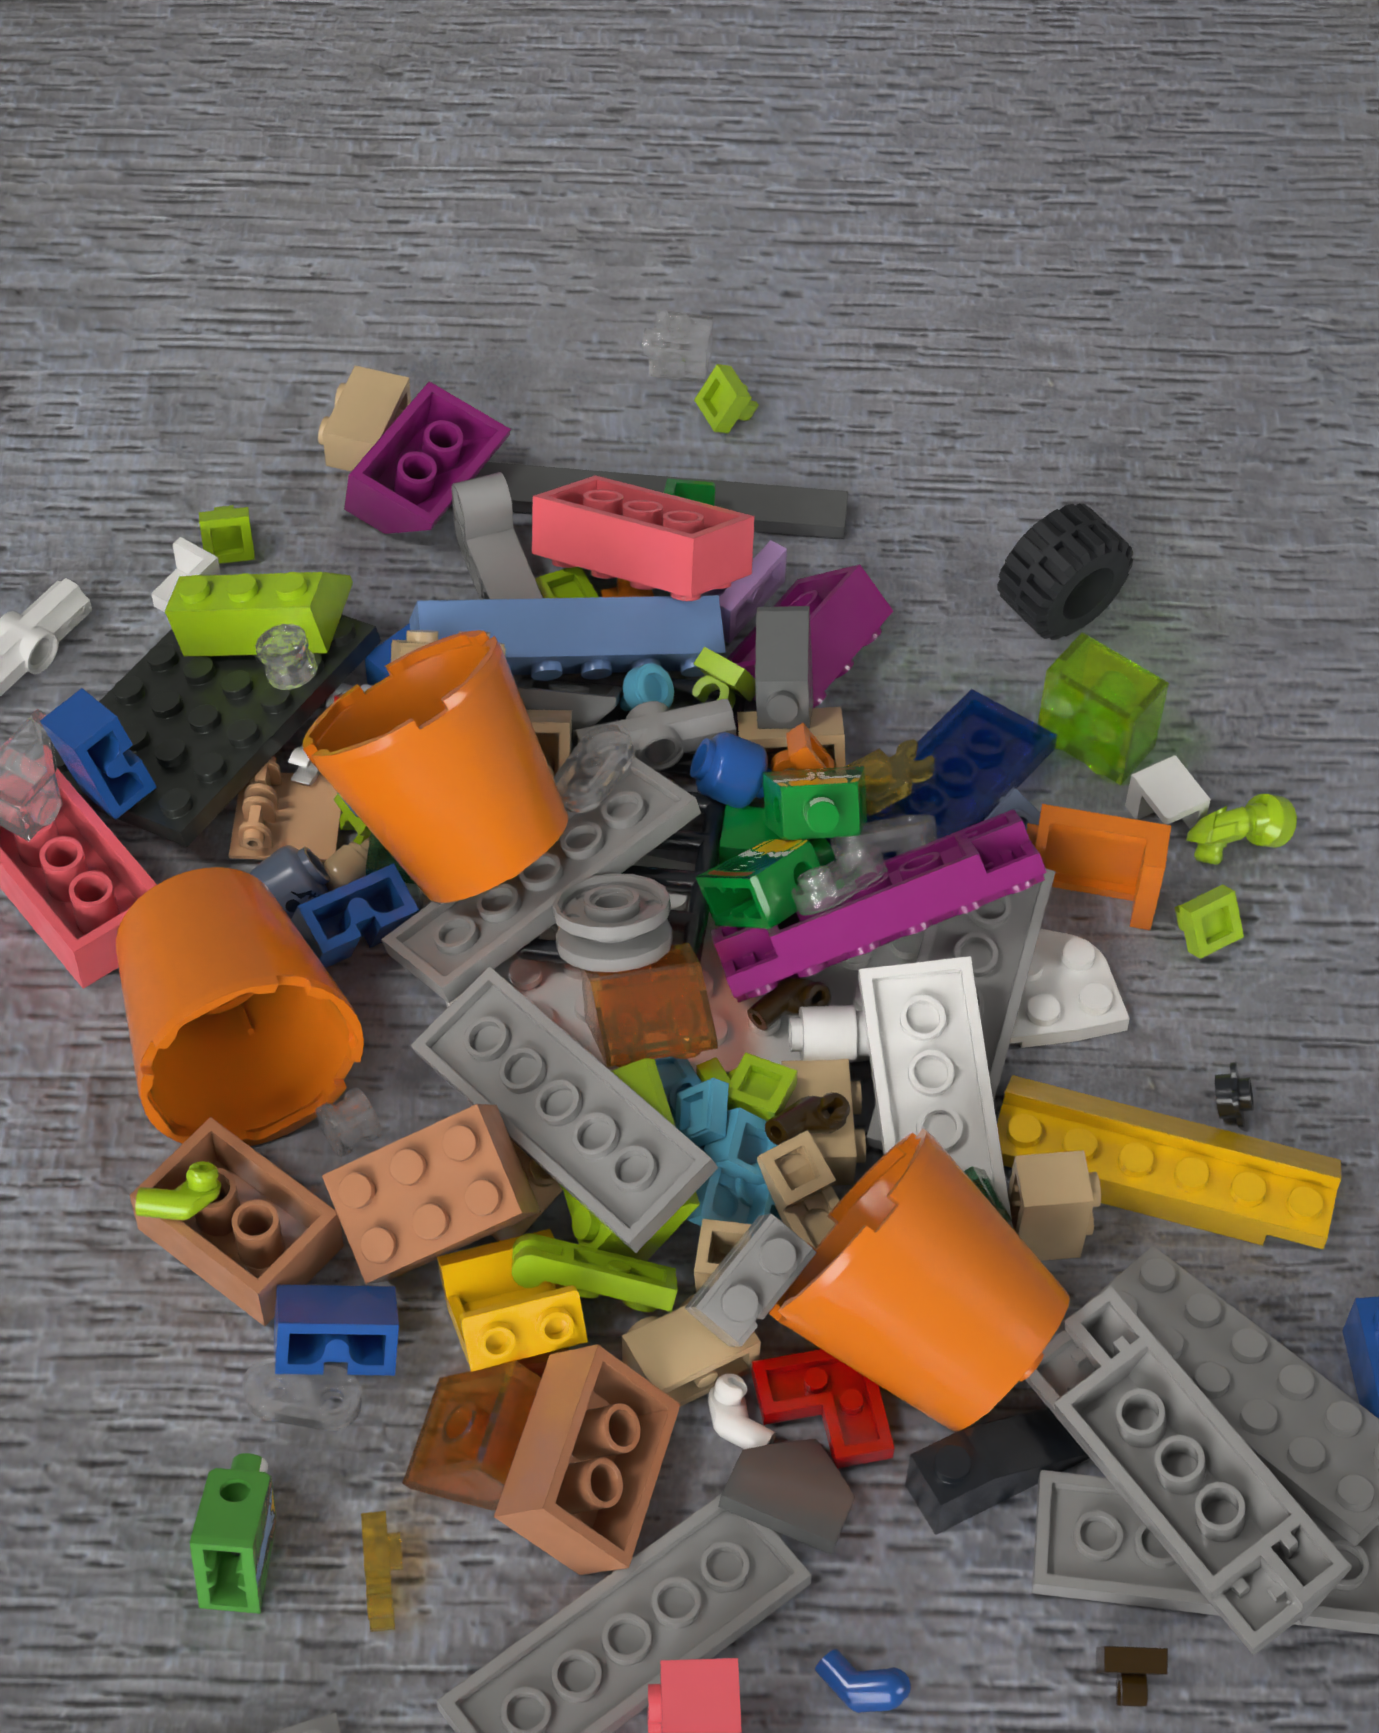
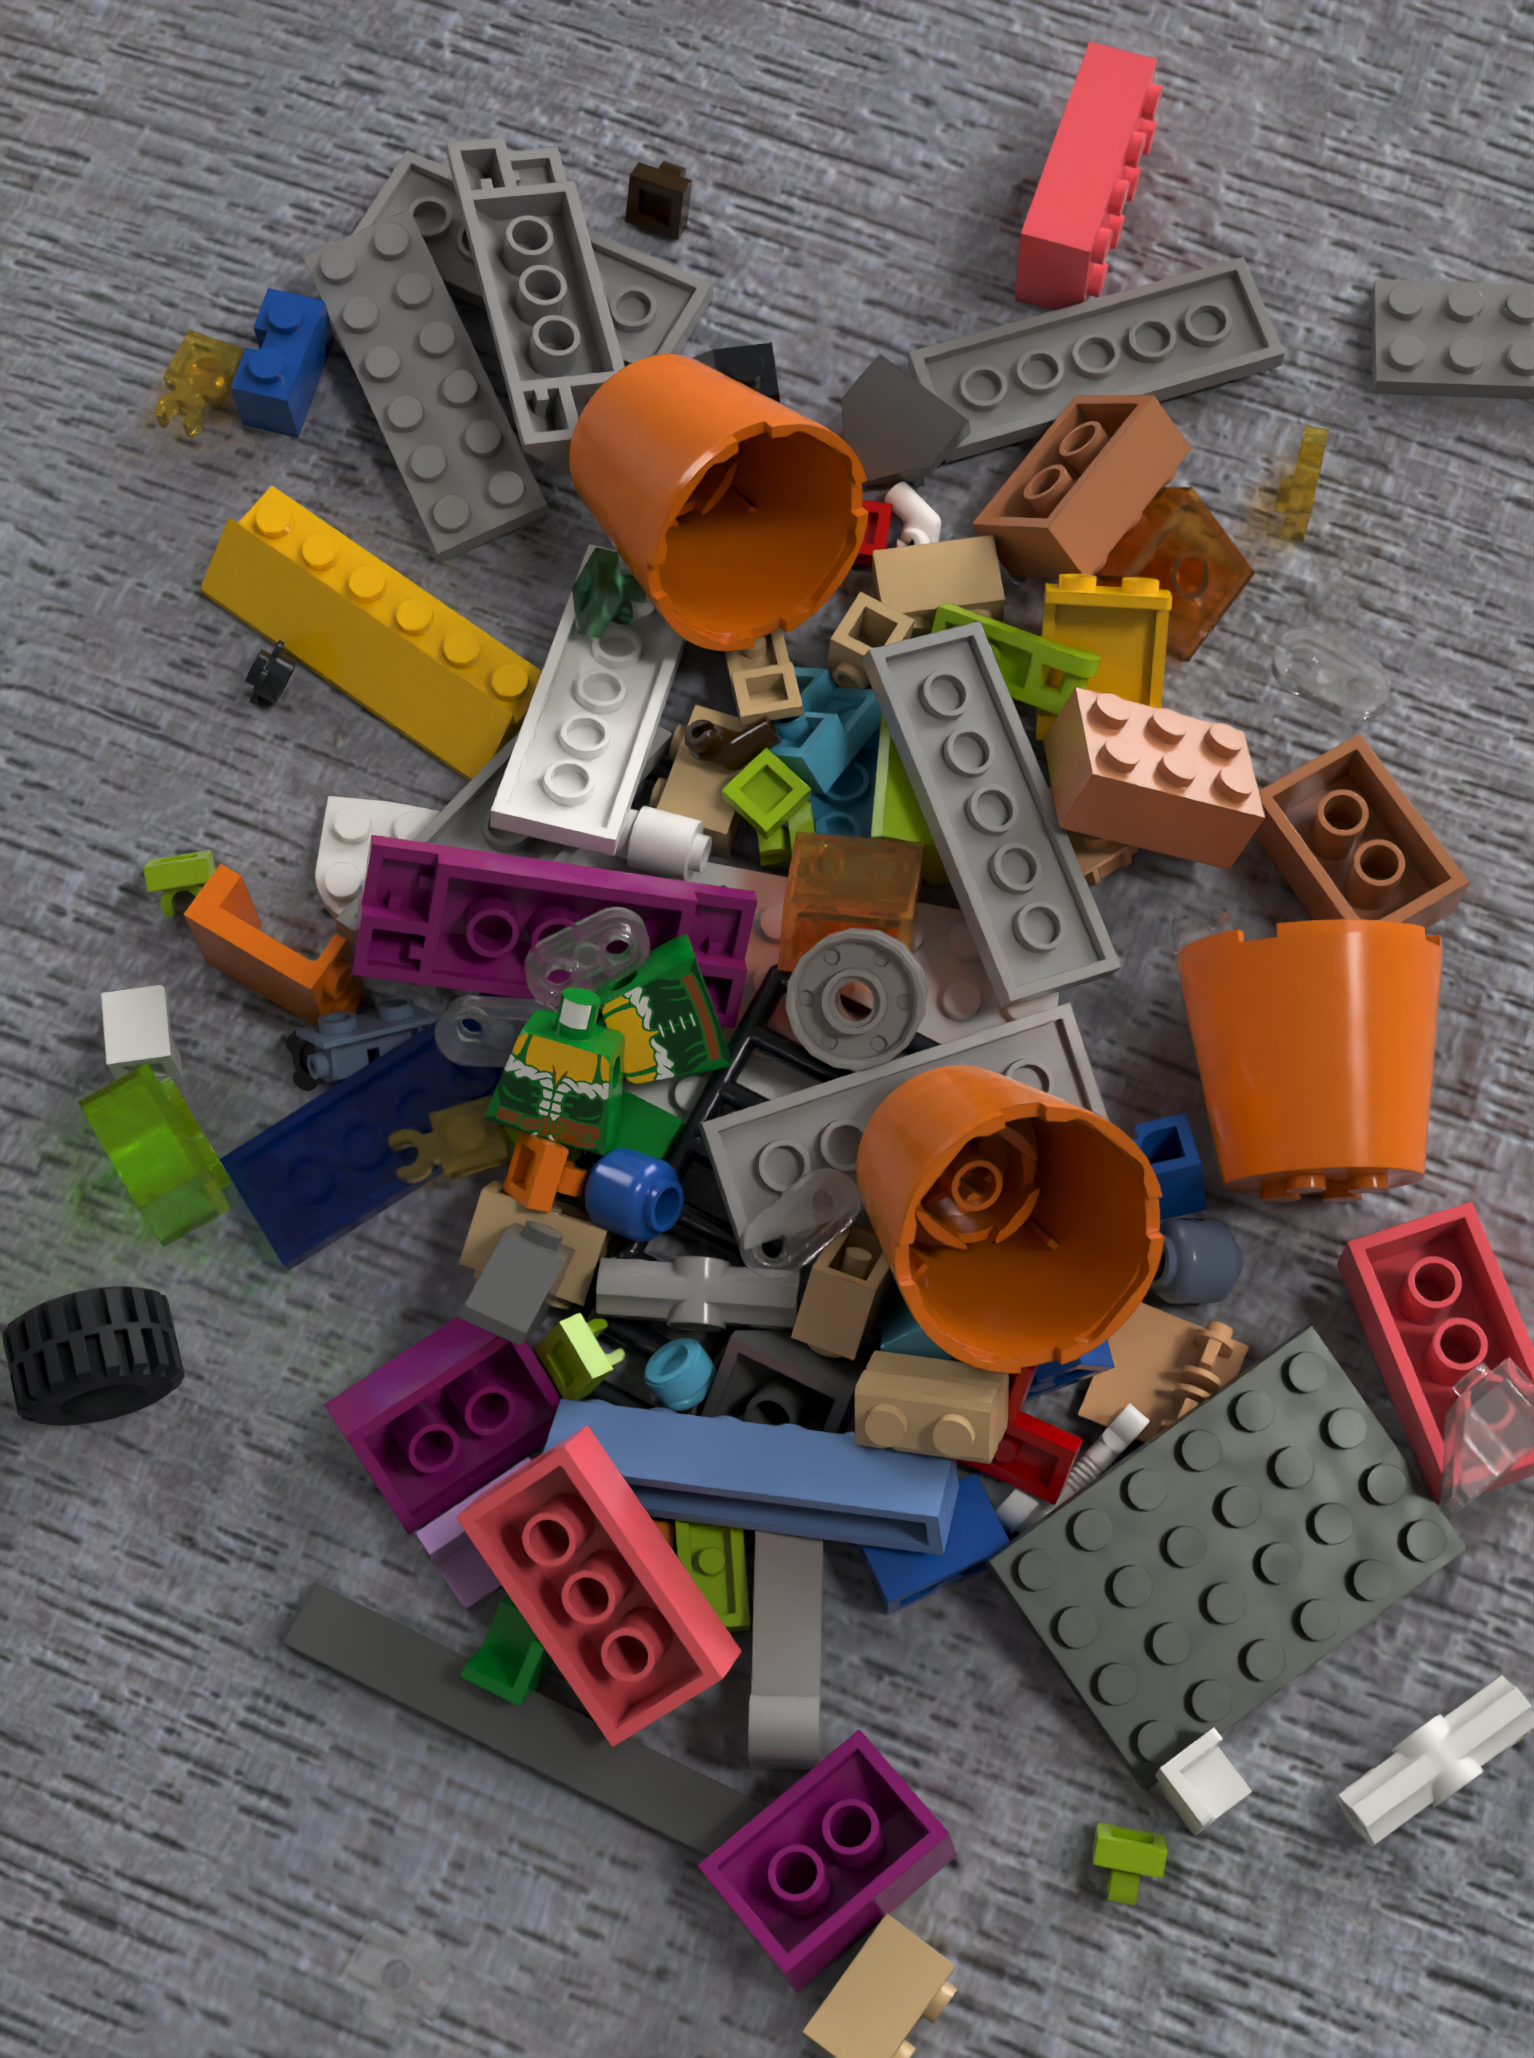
camera: 155 degrees left, 15 degrees up
blue brick [40,688,157,820] -> none
lime arm [135,1161,221,1220] -> none
lime slope [165,572,353,657] -> none
bright green torso [190,1453,276,1614] -> none
clear wheel [255,624,318,690] -> none
blue brick [274,1285,399,1376] -> none
medium azure tile [675,1078,729,1147] -> none
light grey brick [685,1214,817,1347] -> none
lime tile [694,364,759,434] -> none
blue arm [815,1649,911,1713] -> none
tan brick [1008,1150,1101,1261] -> none
lime arm [1186,794,1297,865] -> none

